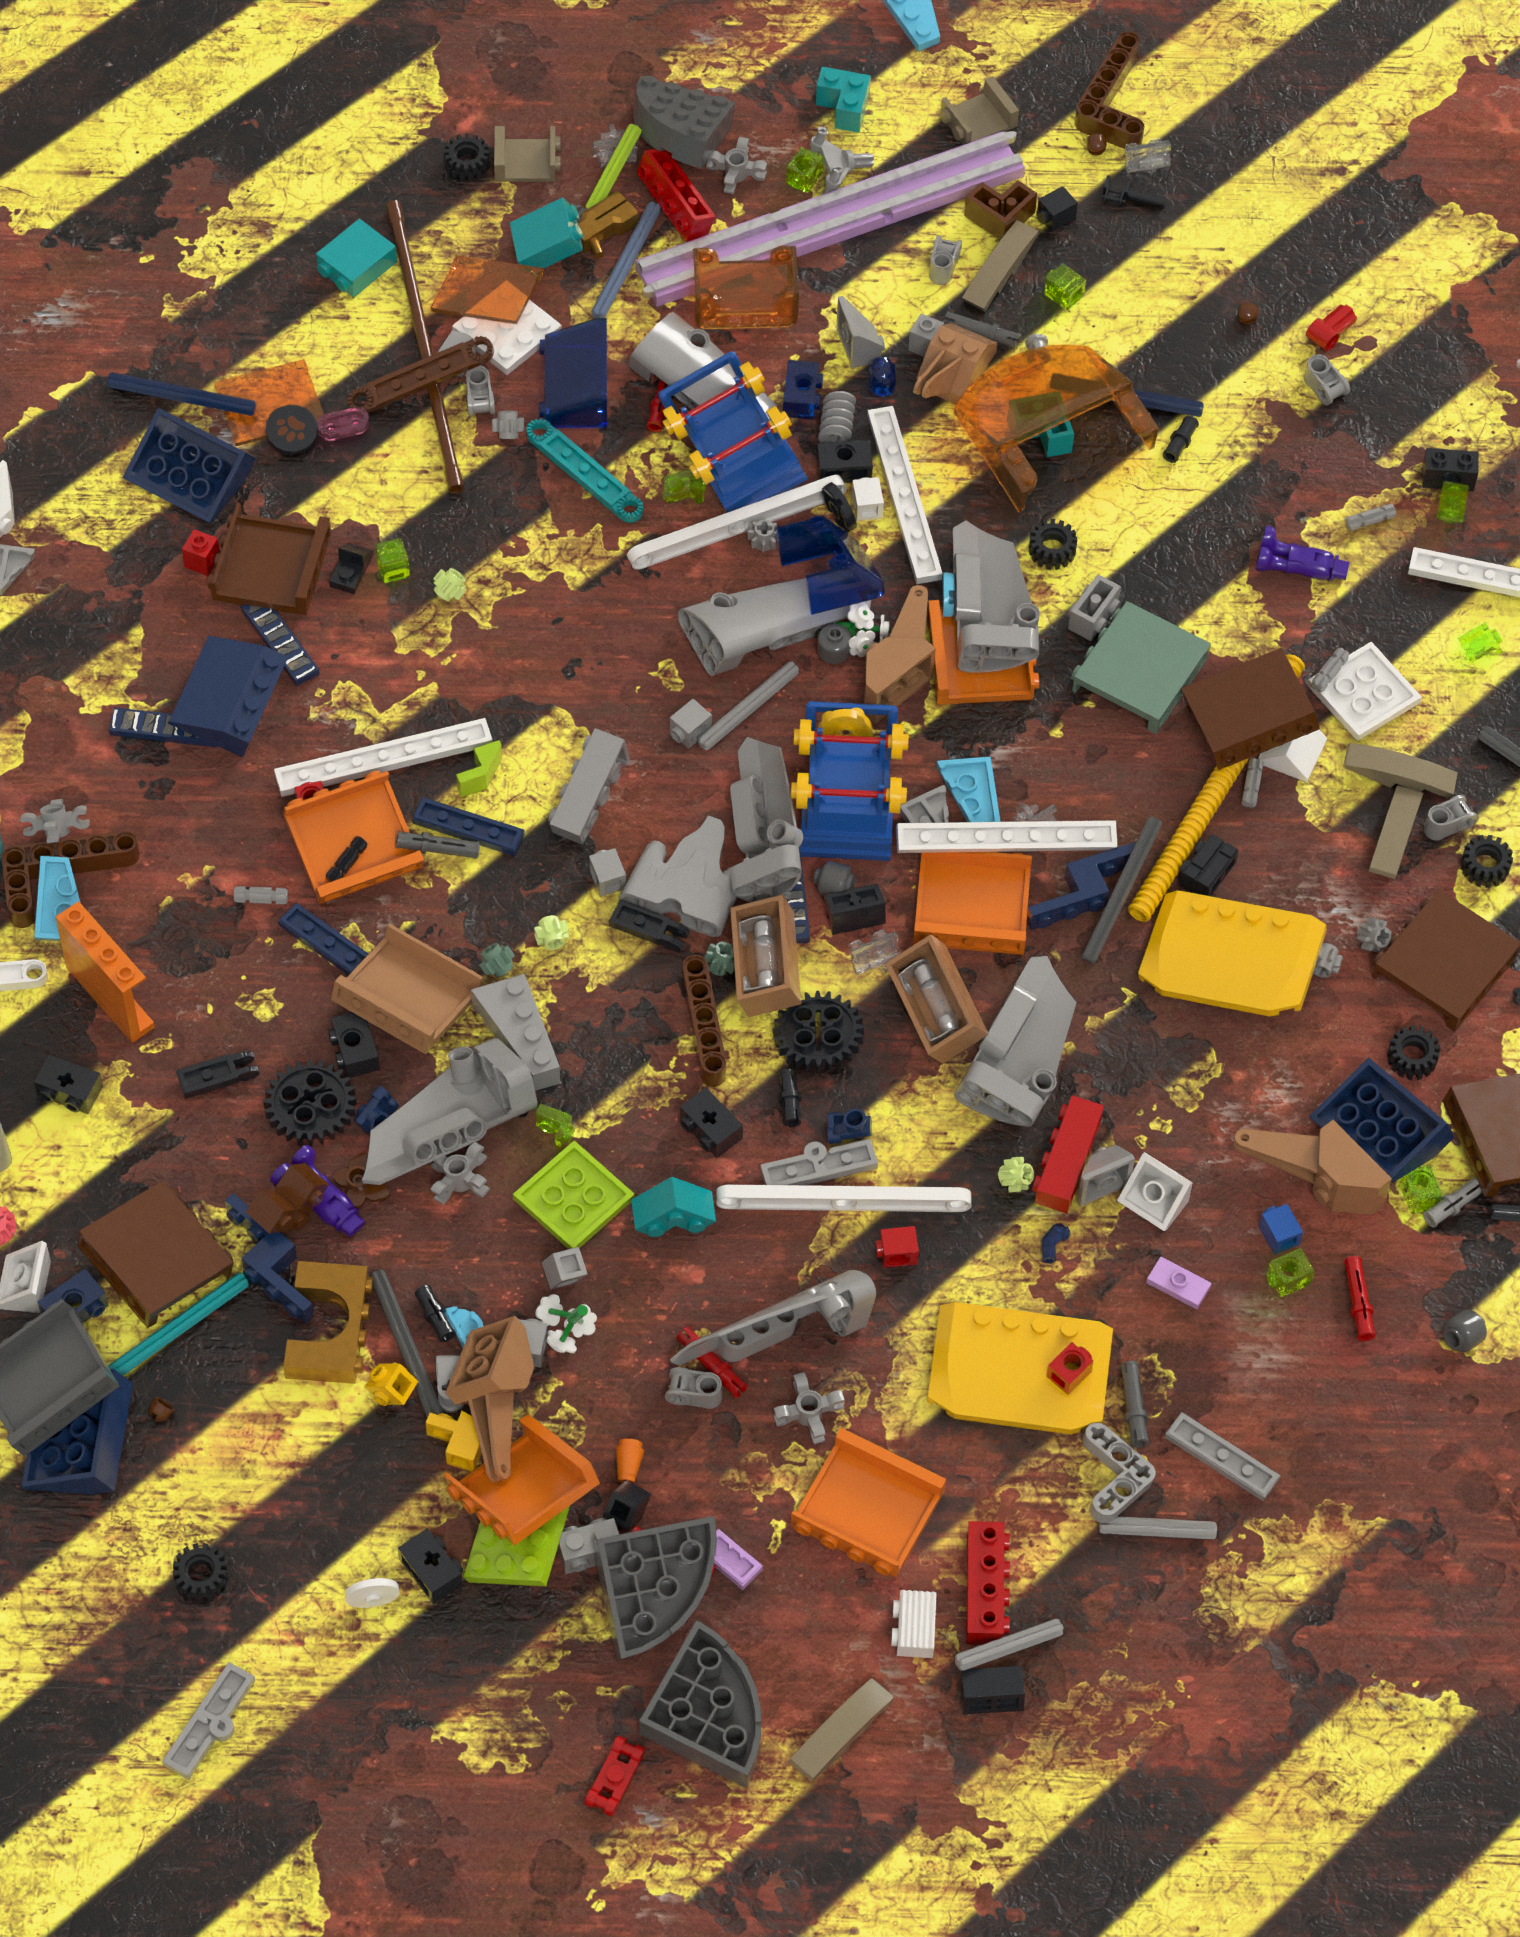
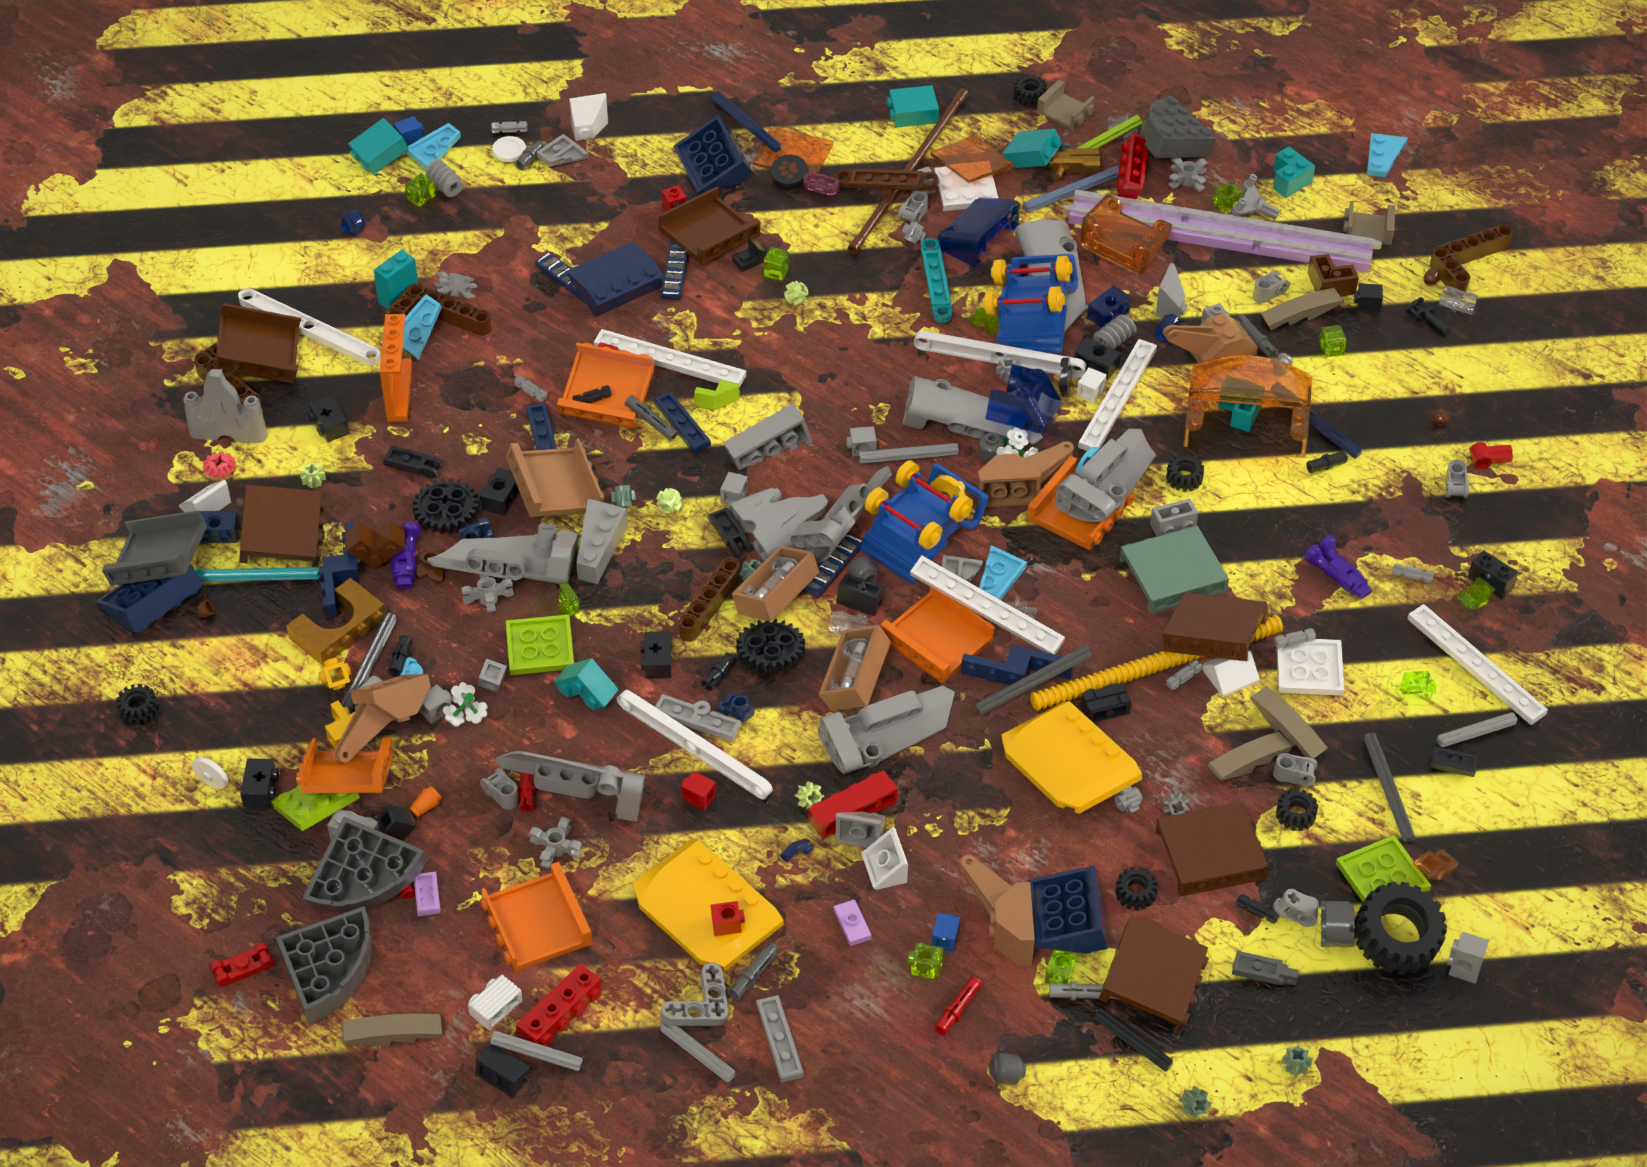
camera: 40 degrees right, 10 degrees down
light grey hinge [162,1662,255,1780] -> none
none -> yellowish green gear [300,463,326,488]

